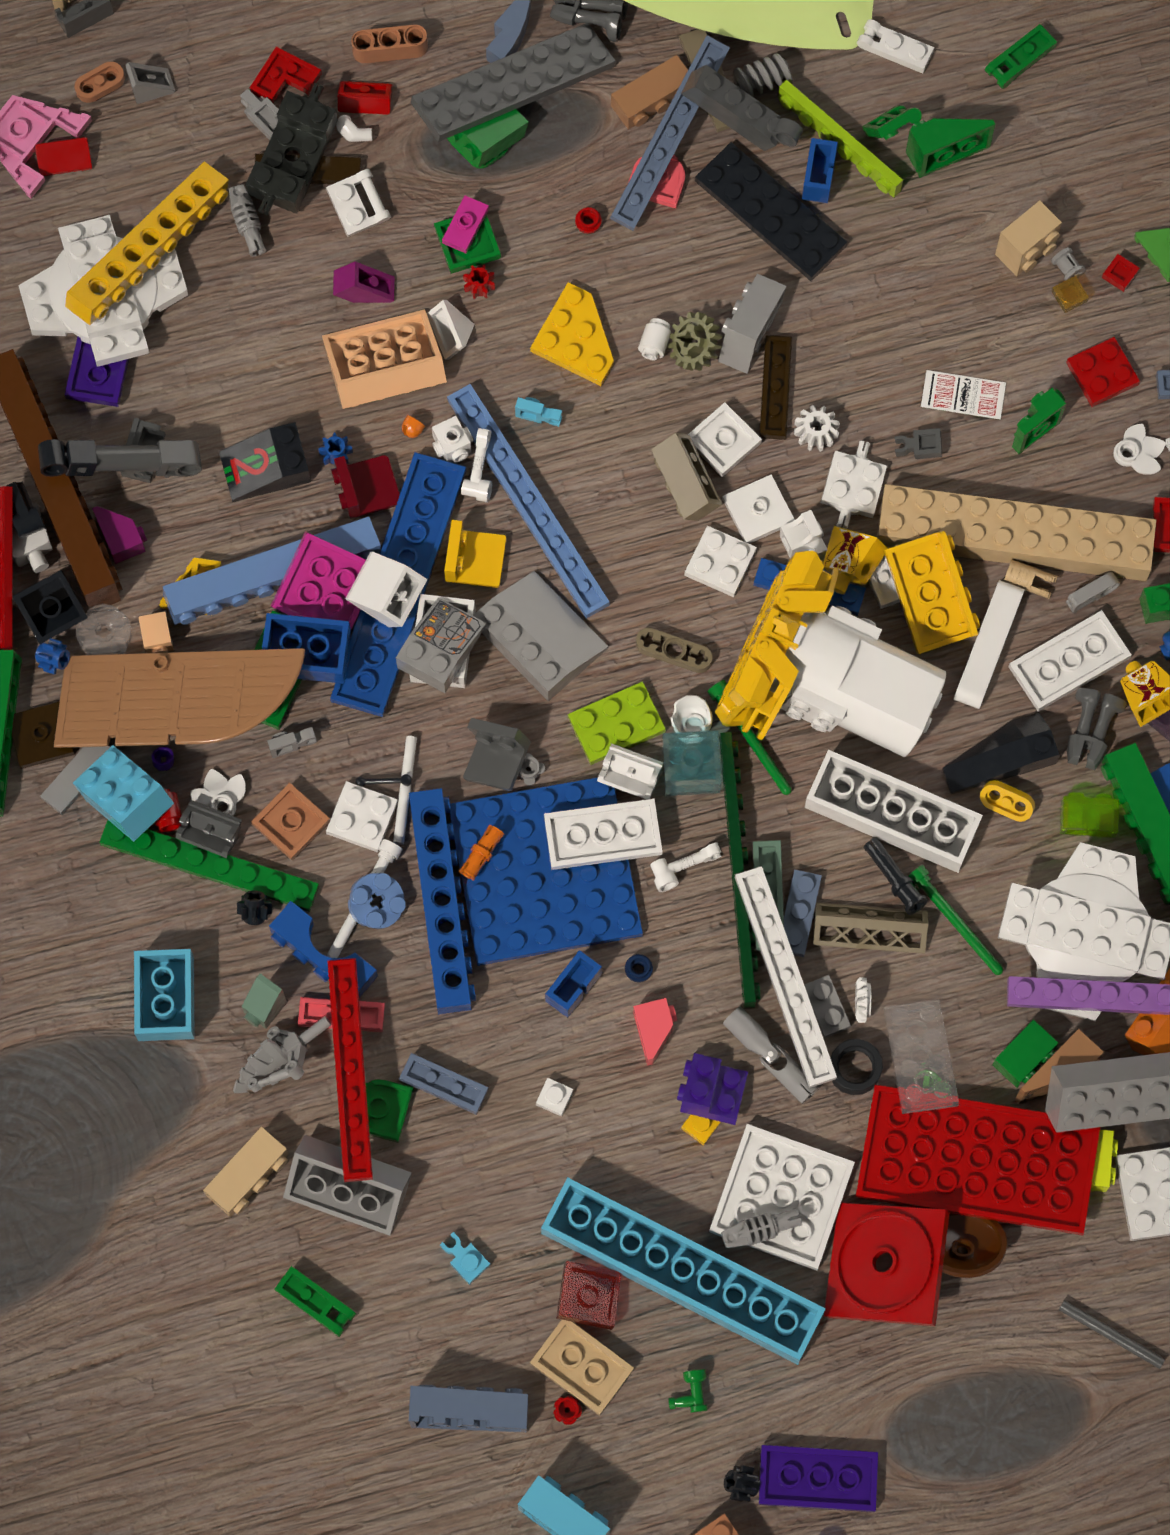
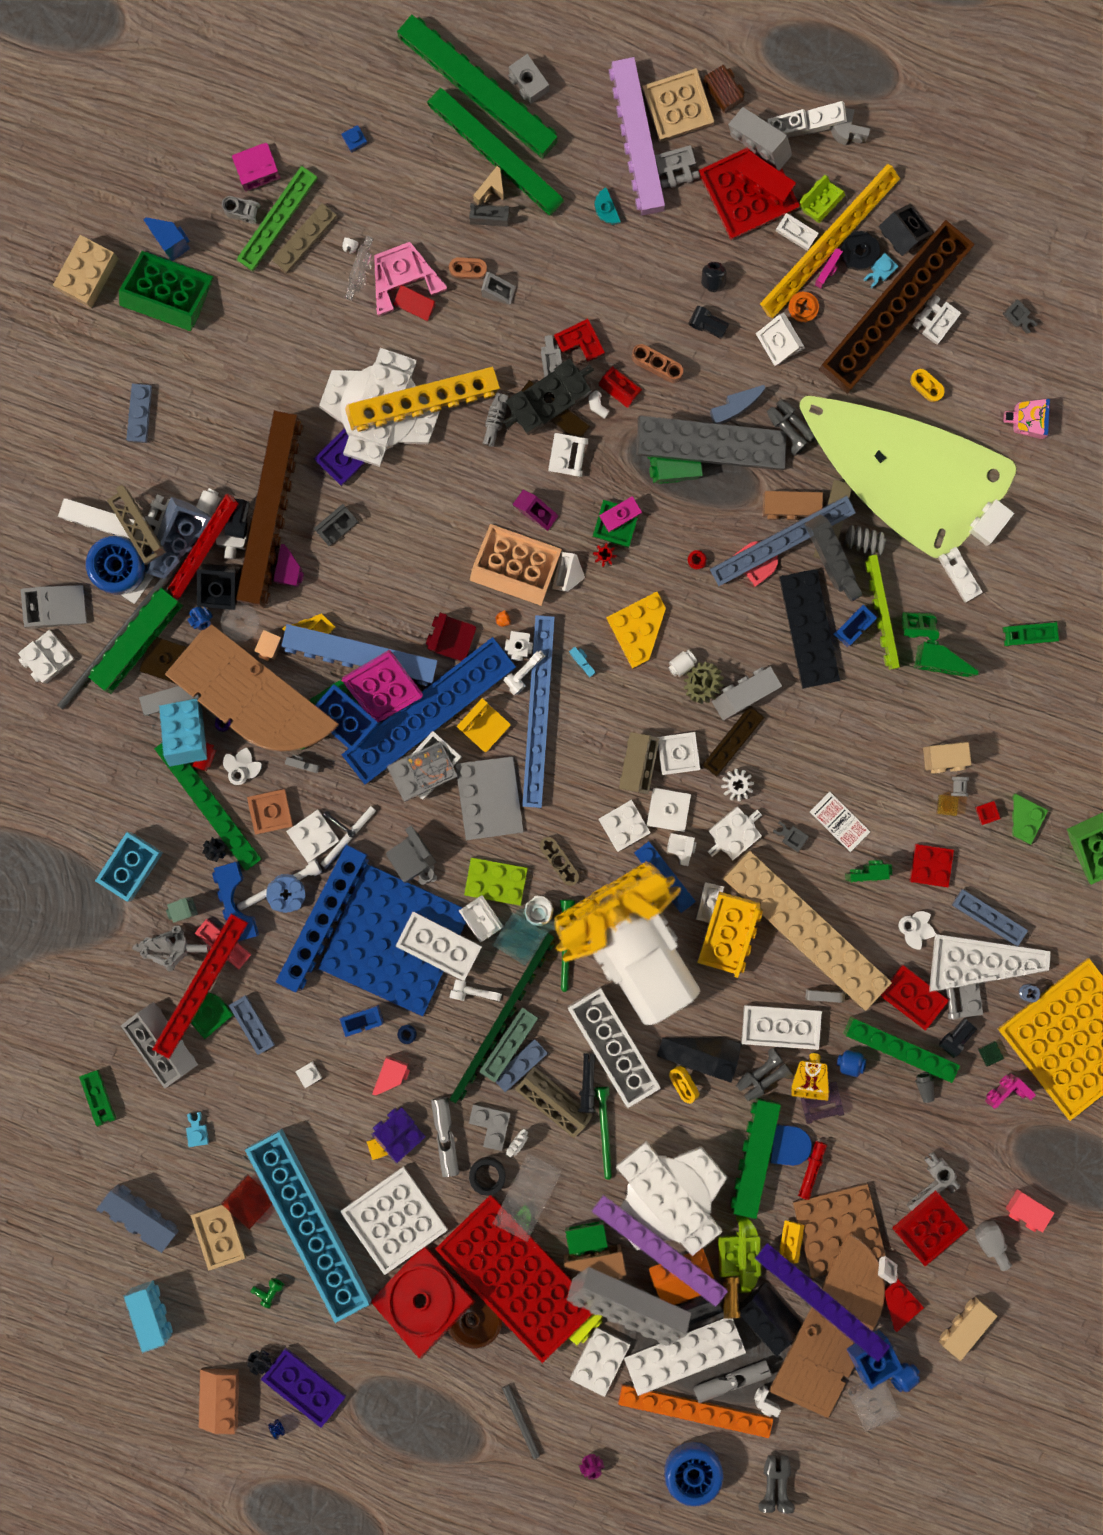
camera: 35 degrees right, 15 degrees up
dark grey piece [38,439,202,478] -> none
dark grey hinge [175,800,242,858] -> none
tan brick [203,1127,289,1217] -> none
black slope [219,422,311,502] -> none
blue gear [318,433,353,465] -> none
white slope [345,552,427,627] -> none
orange pin [459,825,504,881] -> none
red plate [553,1396,582,1425] -> none
light grey hinge [721,1208,802,1248] -> none
white plate [735,866,837,1088] -> none
yellow torso [824,526,888,594] -> none
white beam [953,580,1025,709] -> none
tan hinge [1003,559,1058,599] -> none
clear neon green brick [1060,792,1119,838] -> none

